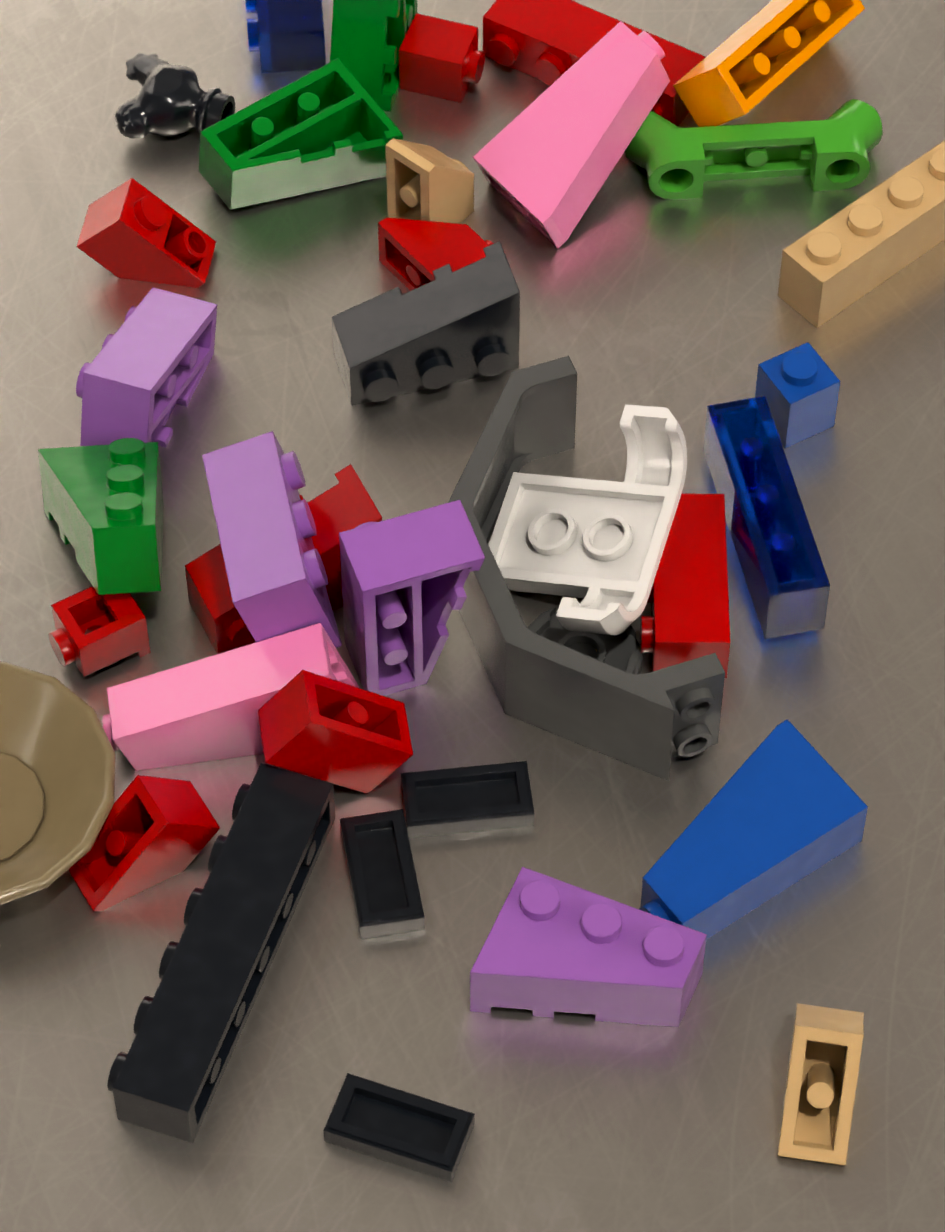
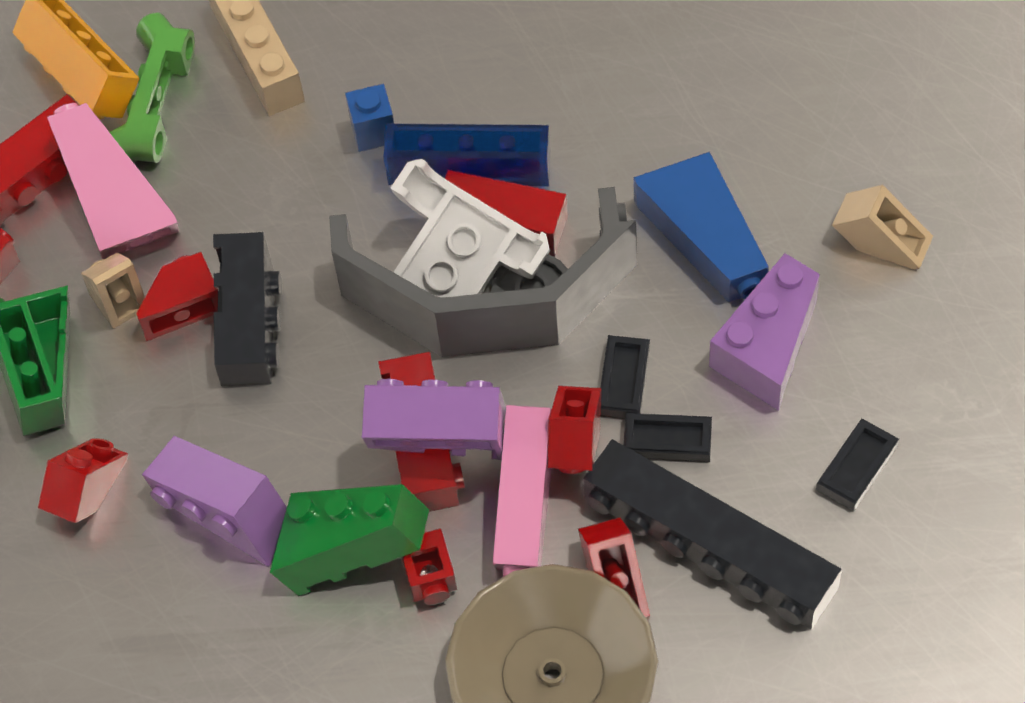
camera: 70 degrees left, 5 degrees up
medium lavender wedge [339,500,485,696] -> none

